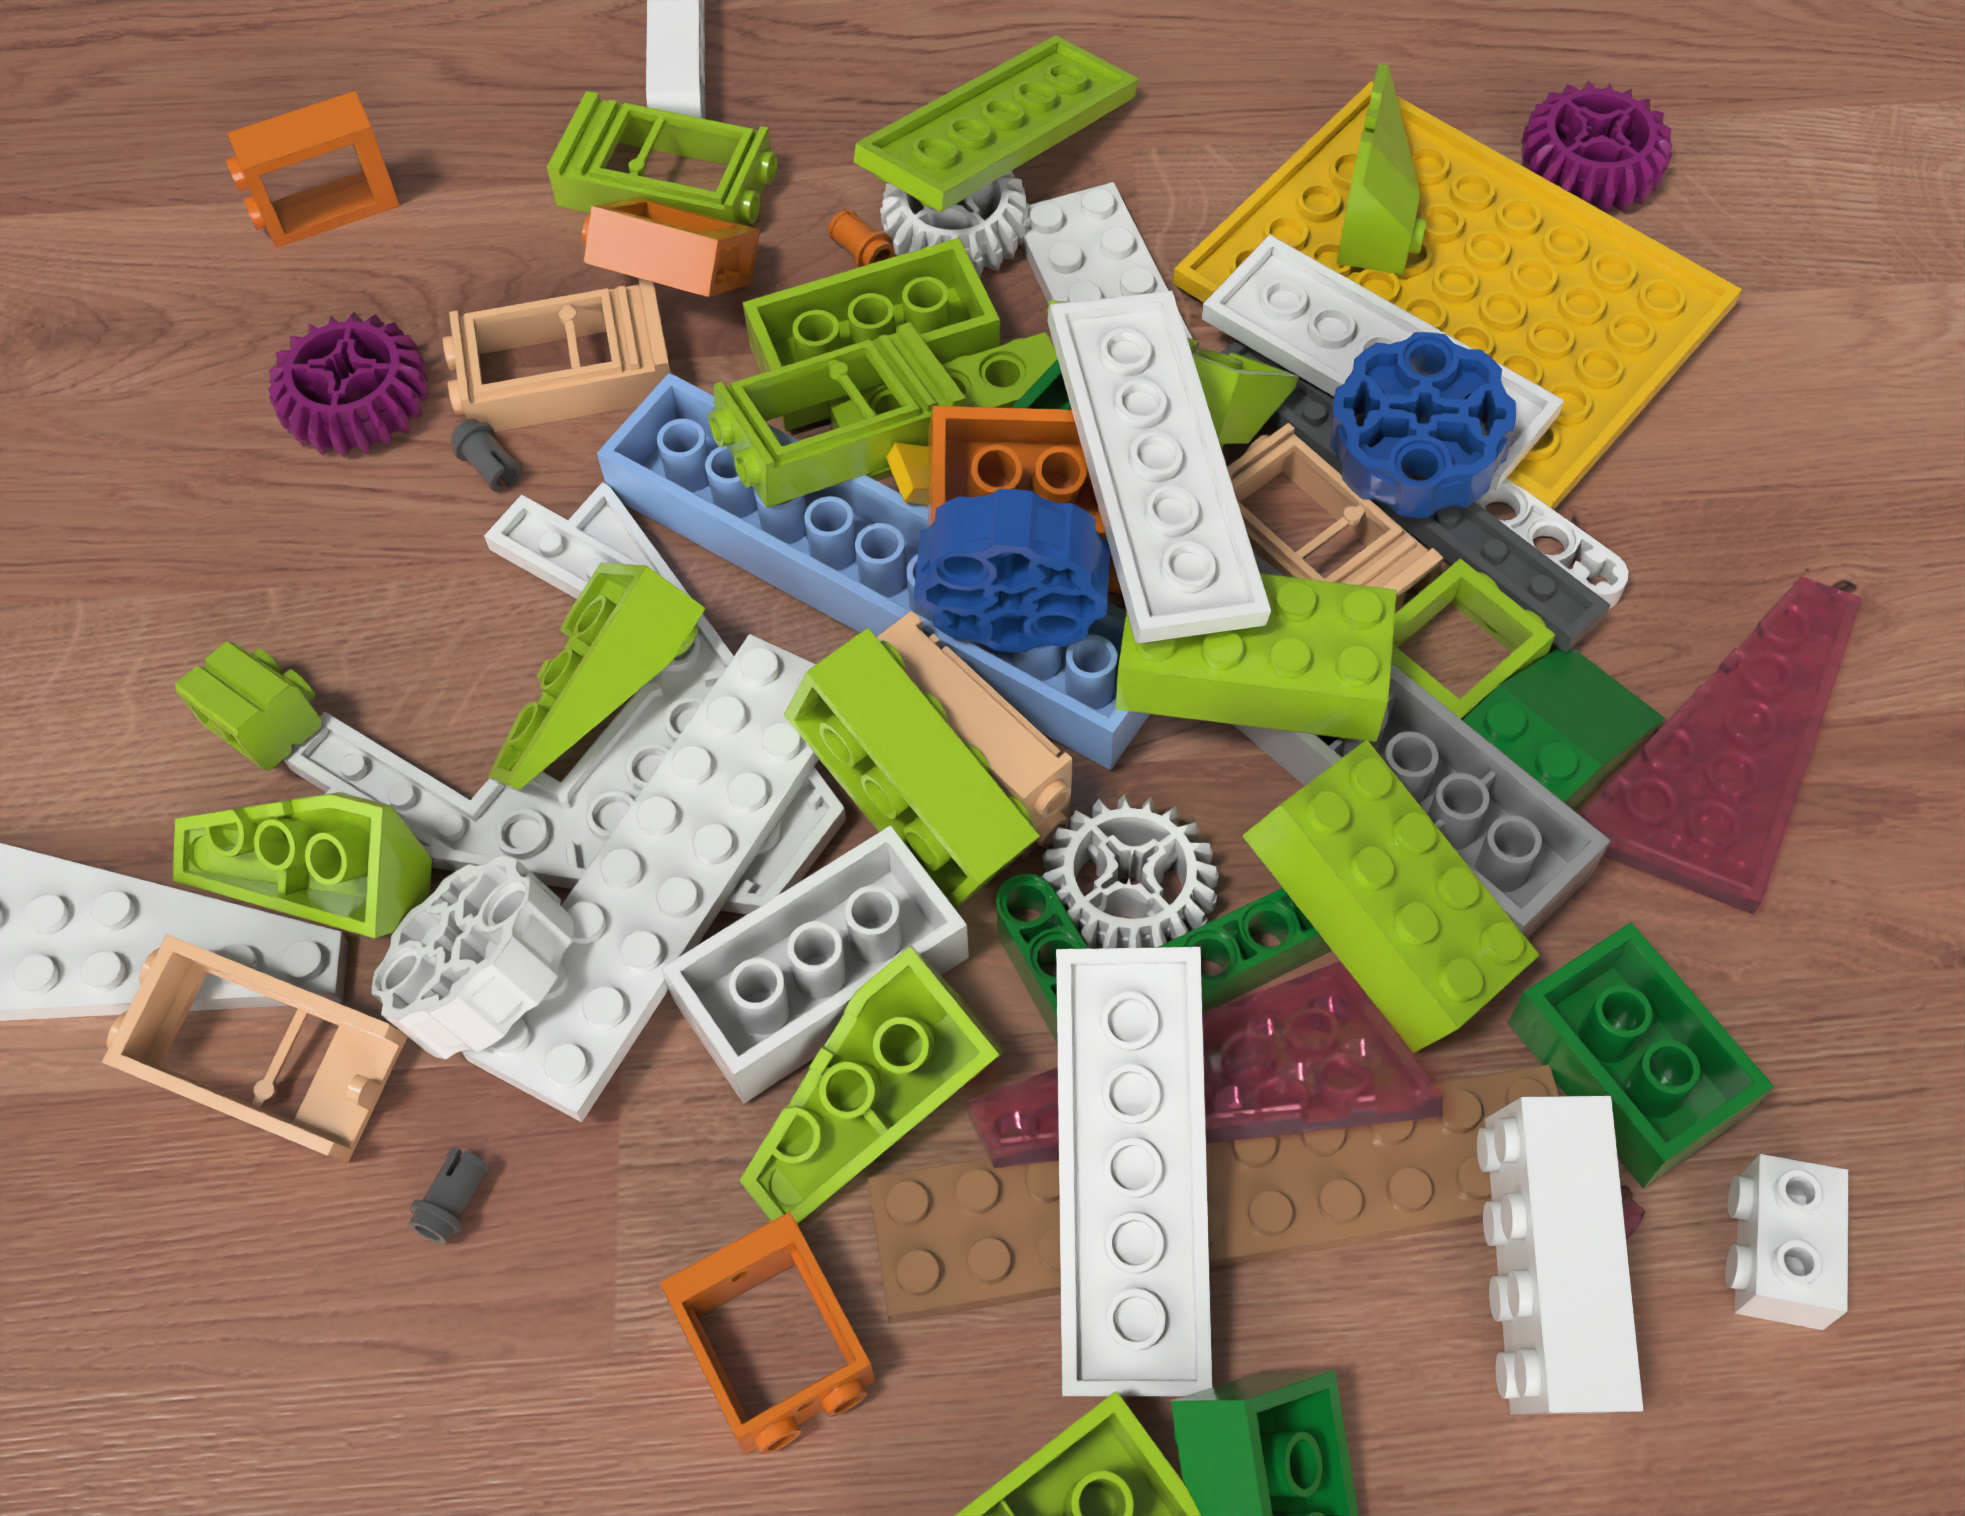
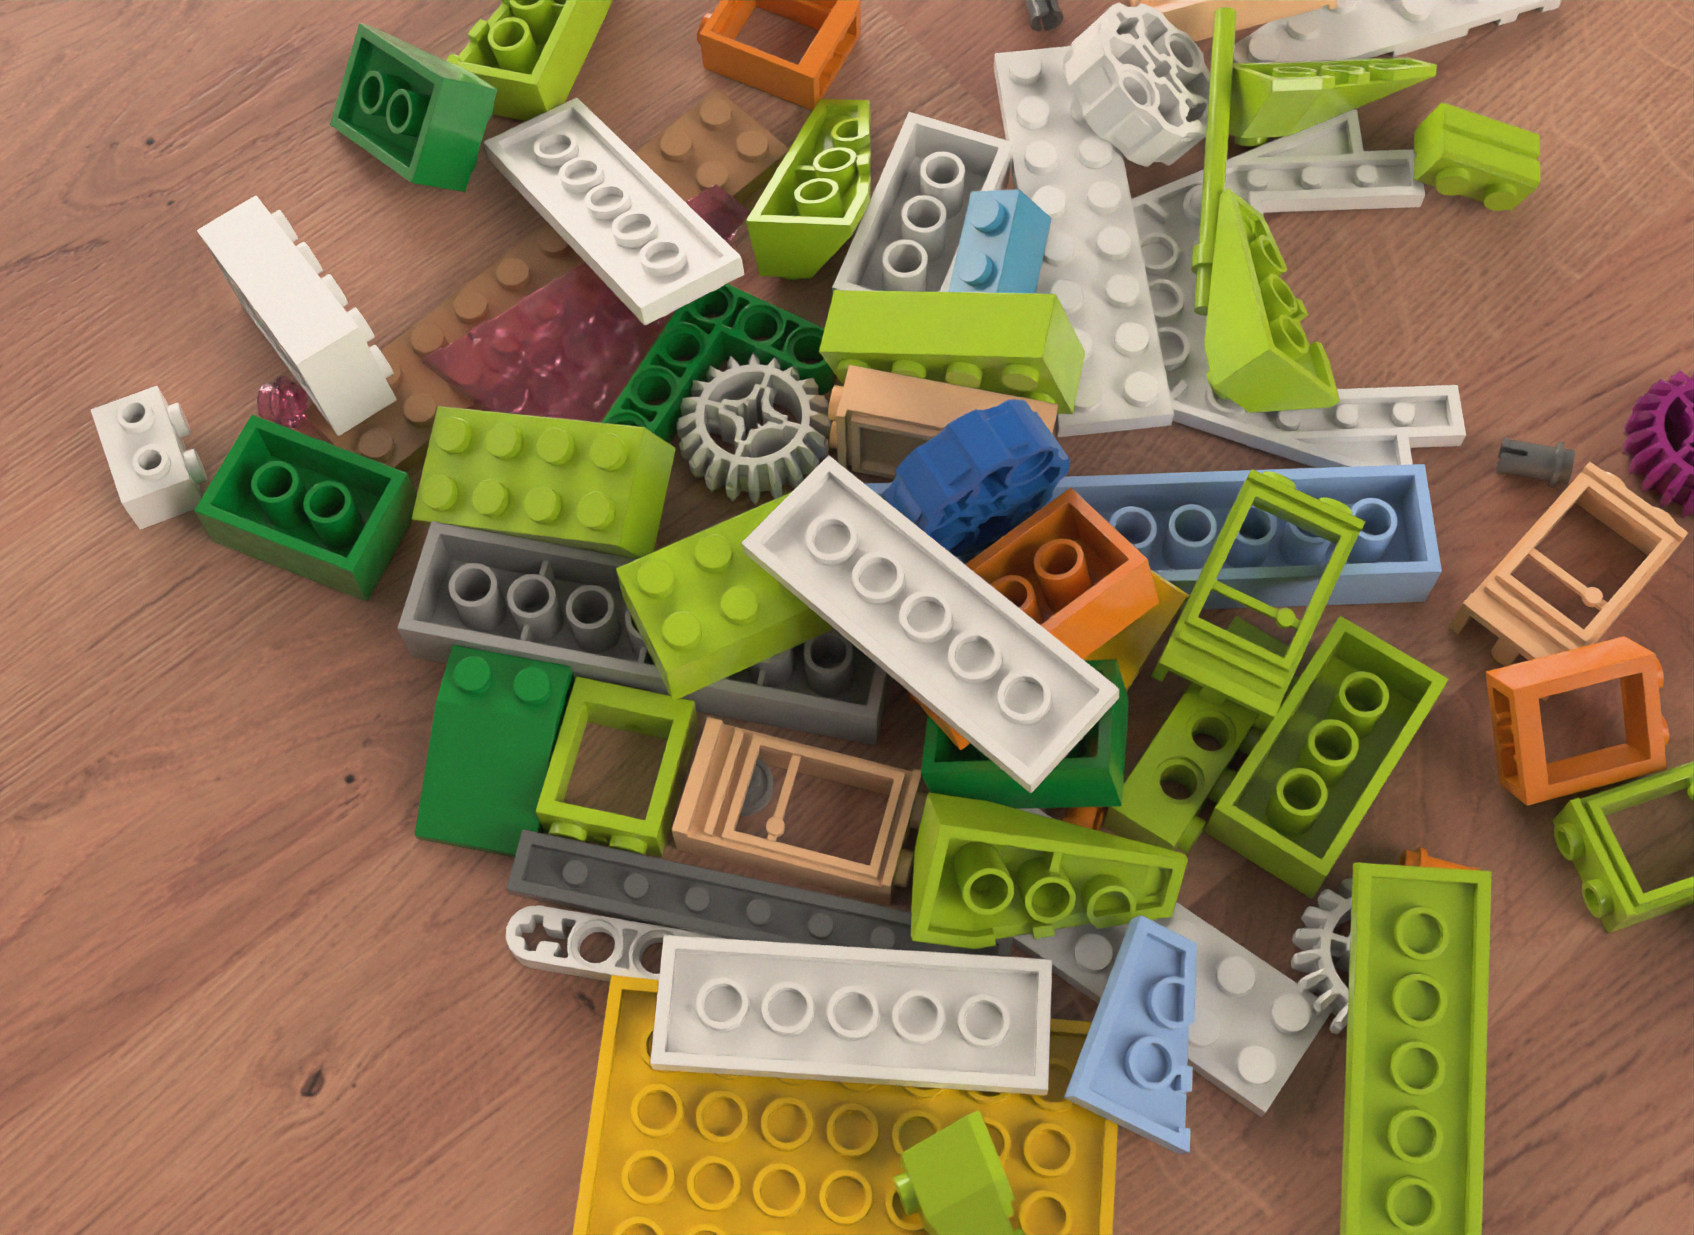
camera: 145 degrees right, 5 degrees up
blue connector [1330,332,1516,518] -> none
clear pink wing [1580,576,1862,914] -> none
none -> dark azure brick [948,189,1052,293]
none -> light blue wing [1064,915,1197,1154]
none -> lime bar [1191,7,1237,316]

